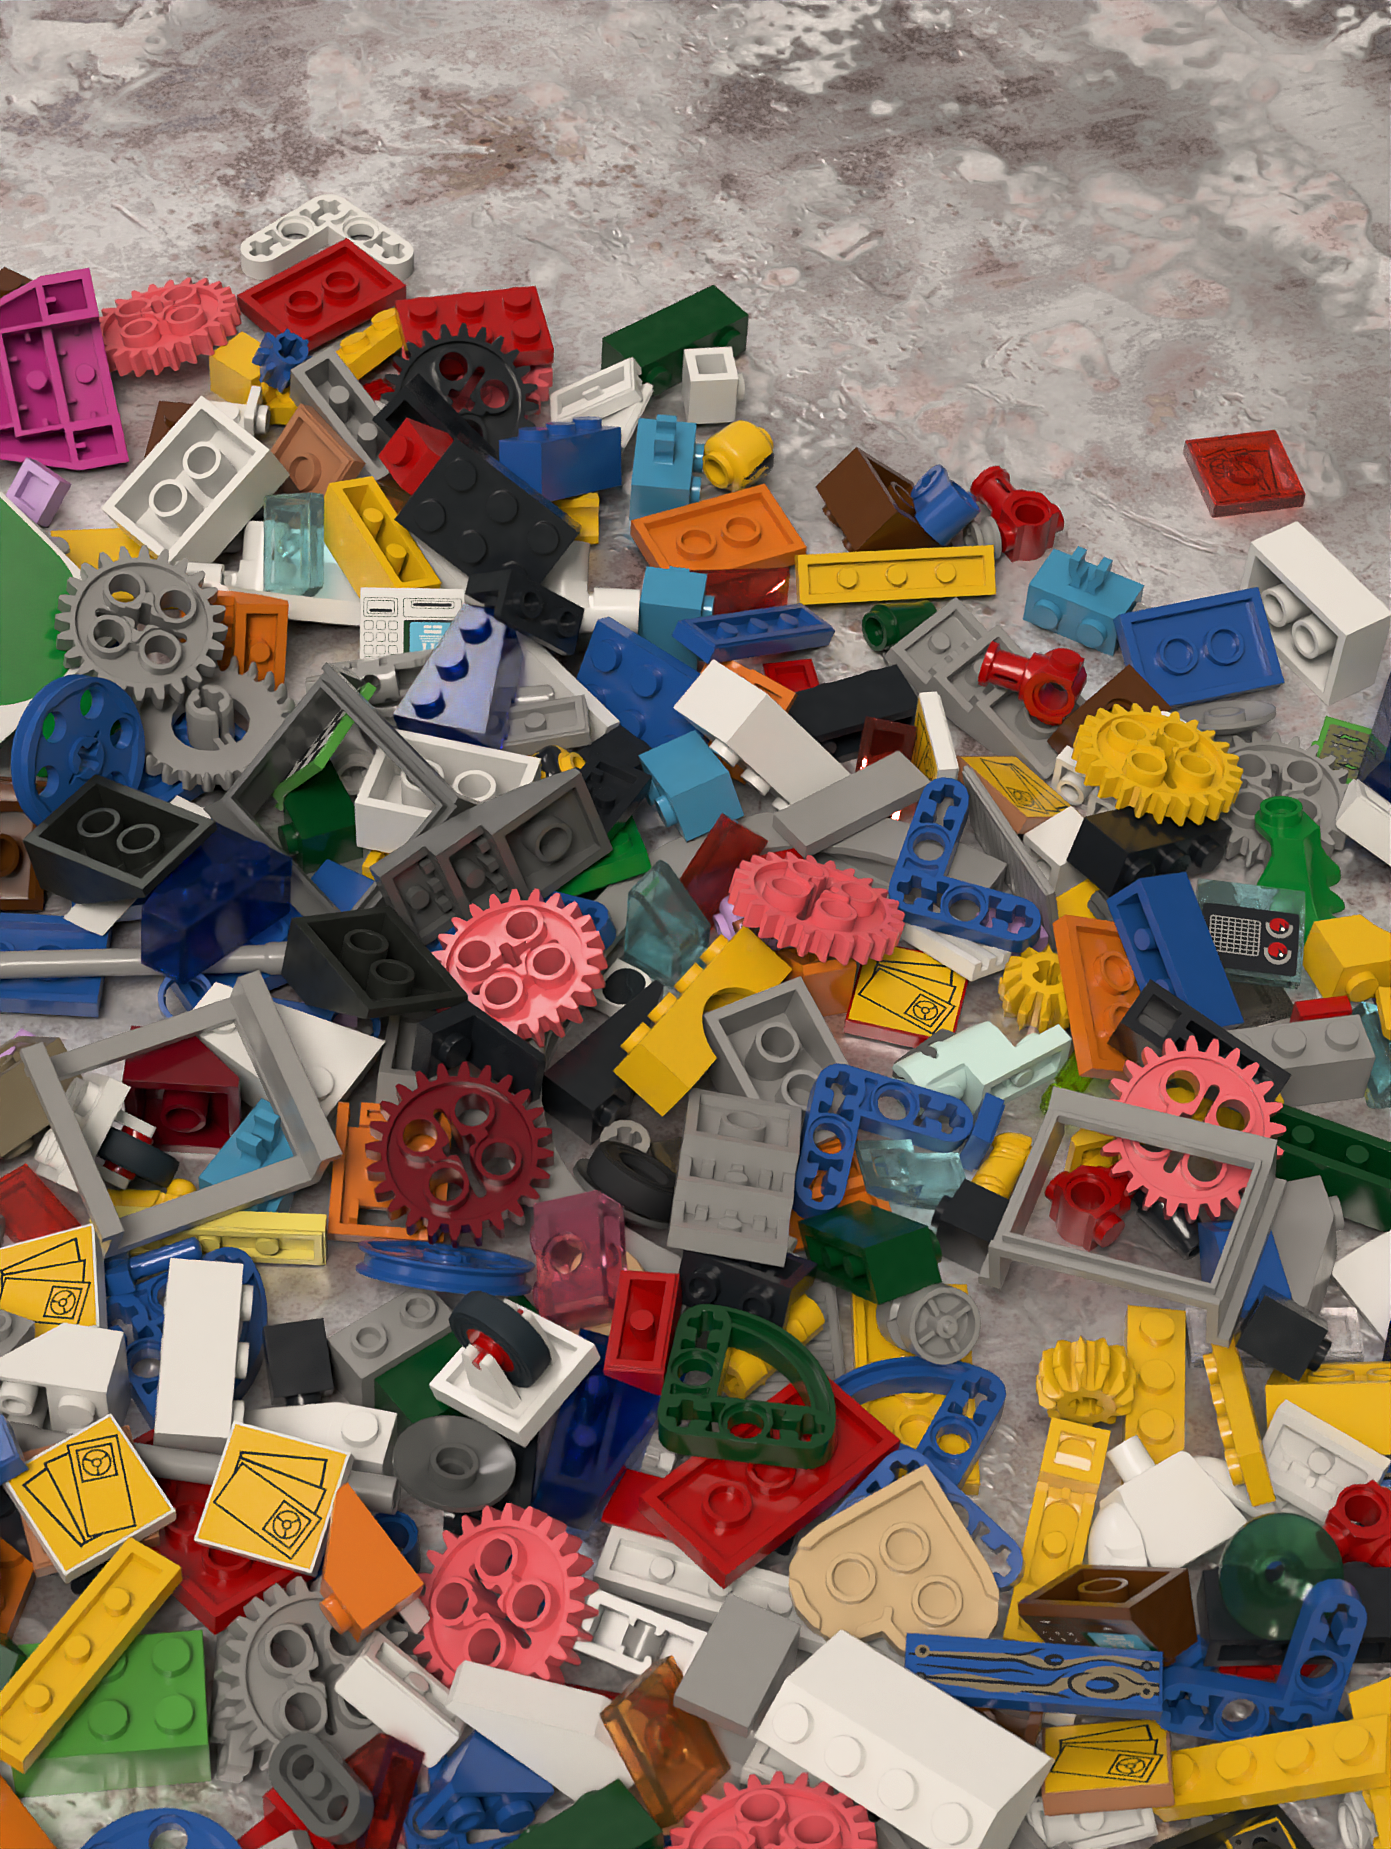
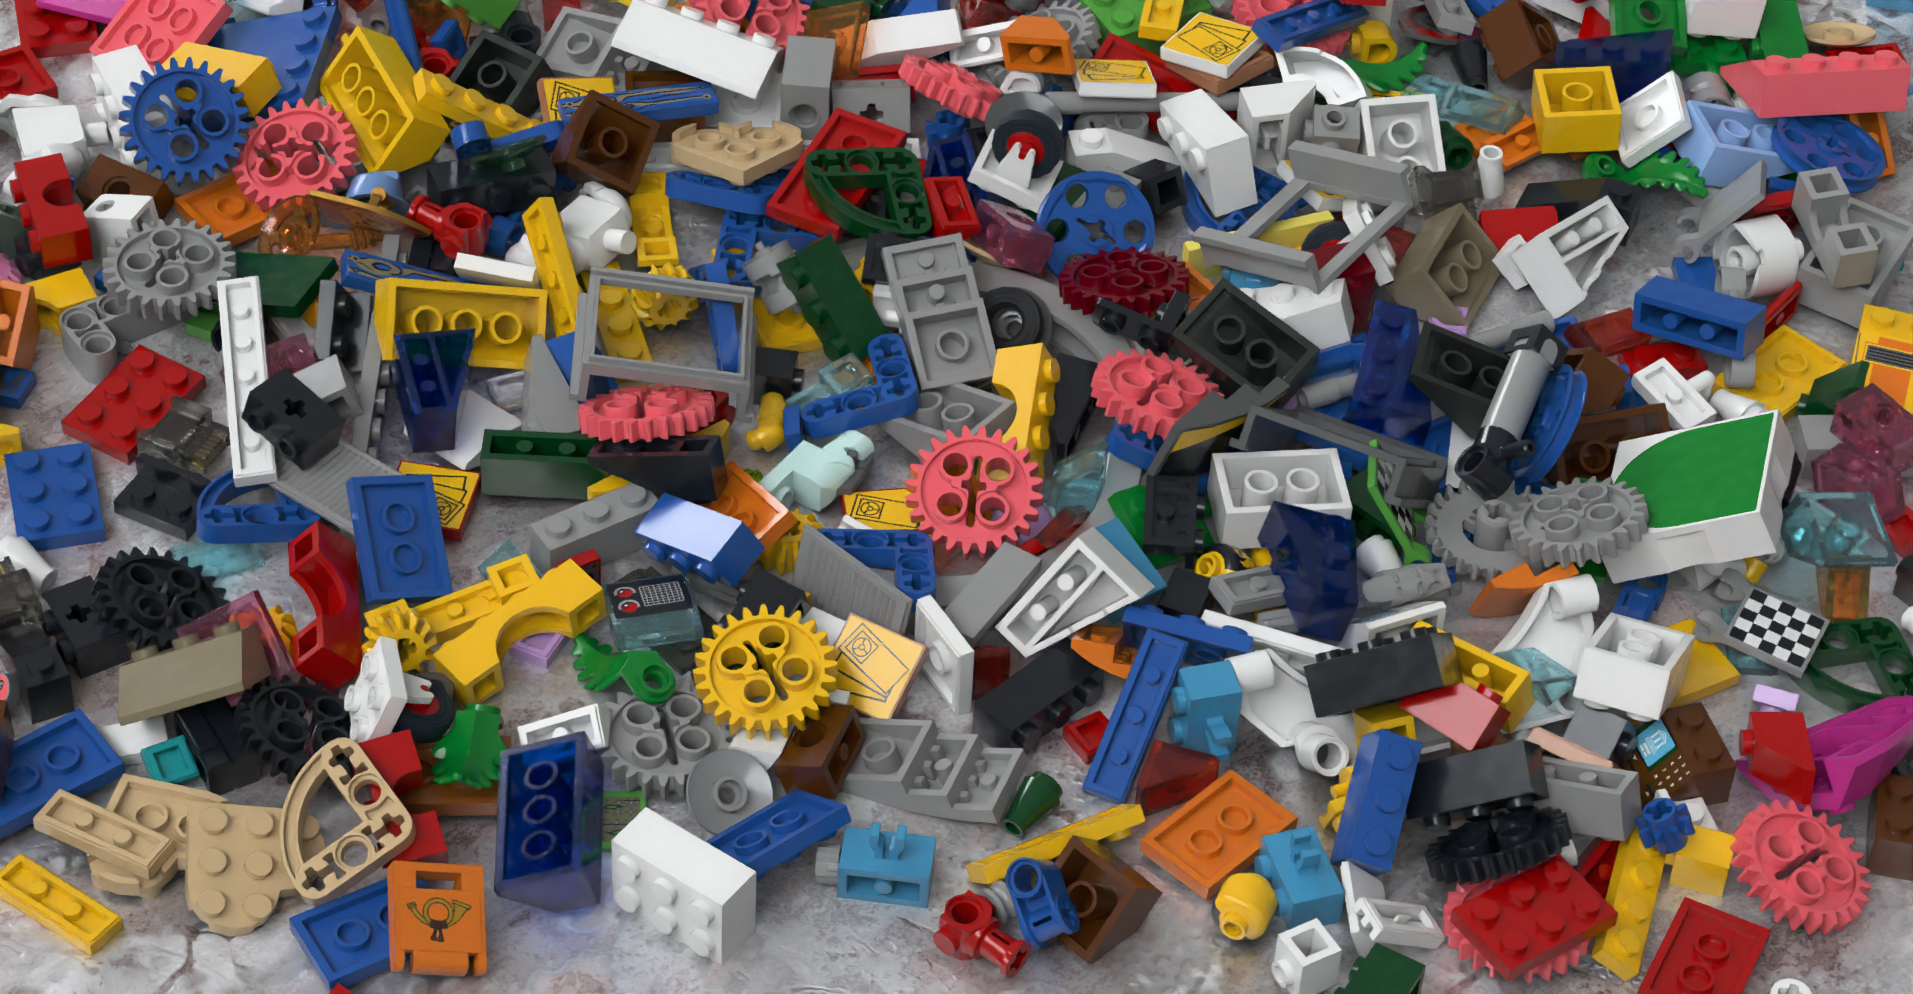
camera: 160 degrees right, 5 degrees down
black bracket [465,569,585,656] -> none
red connector [978,641,1087,726] -> none
black brick [1235,1285,1332,1382] -> none
none -> blue beam [688,261,739,373]
none -> piece [1454,323,1569,501]
none -> red slope [1739,712,1816,805]

